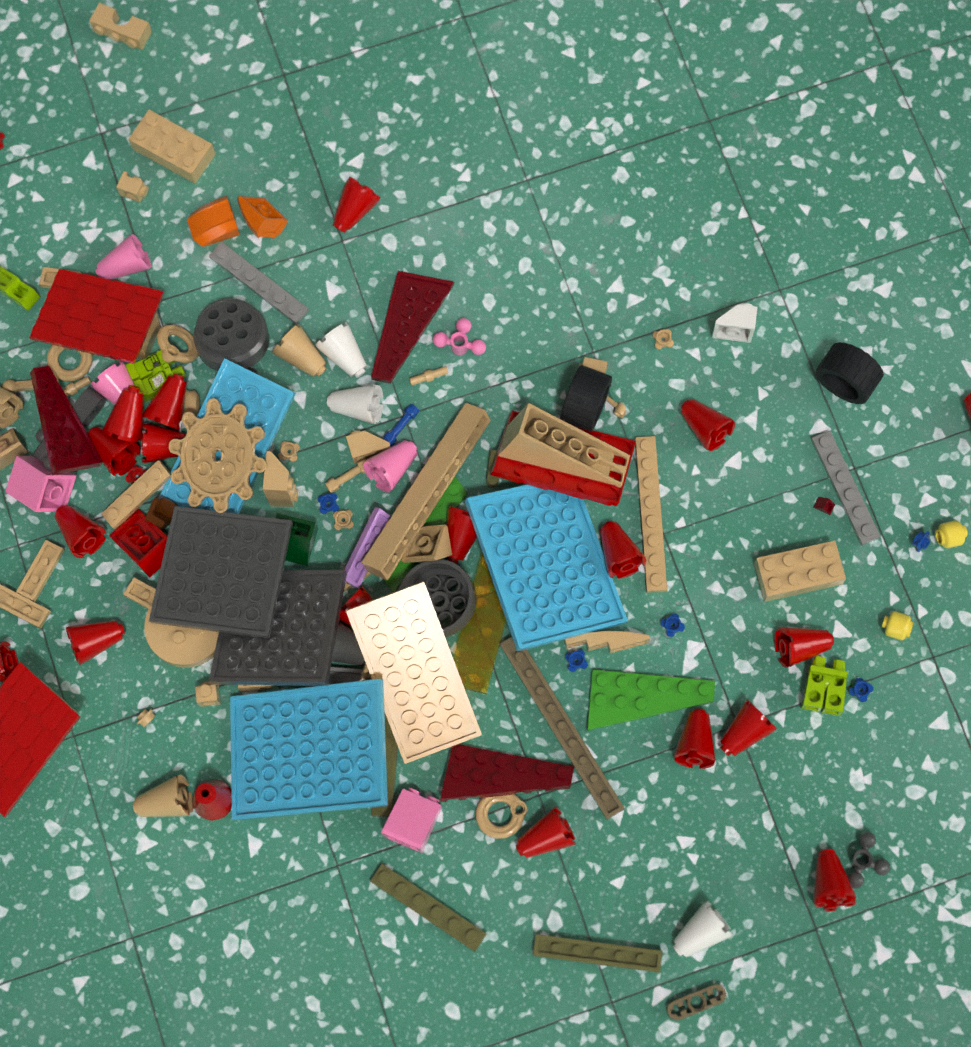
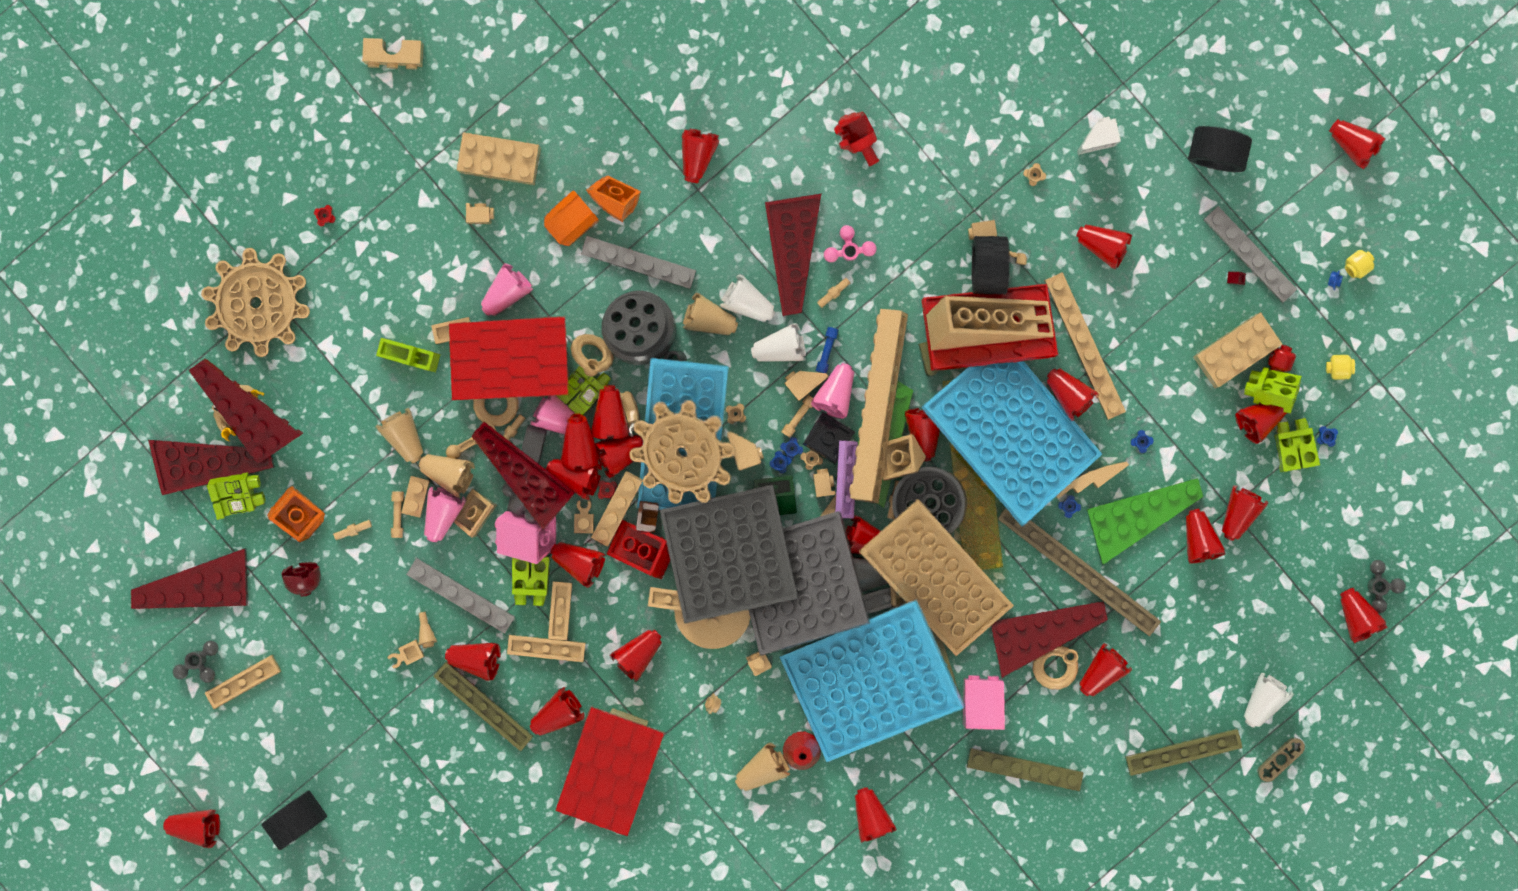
camera: 25 degrees left, 15 degrees up
none -> lime hips [512,556,551,606]
none -> tan plate [574,501,594,533]
none -> blue plate [770,451,792,474]
none -> black tile [803,412,855,464]
none -> tan brick [813,468,836,497]
none -> red piece [834,111,880,166]
none -> red cone [855,787,897,843]
none -> lime hips [1244,367,1302,414]
none -> red head [1268,344,1296,372]

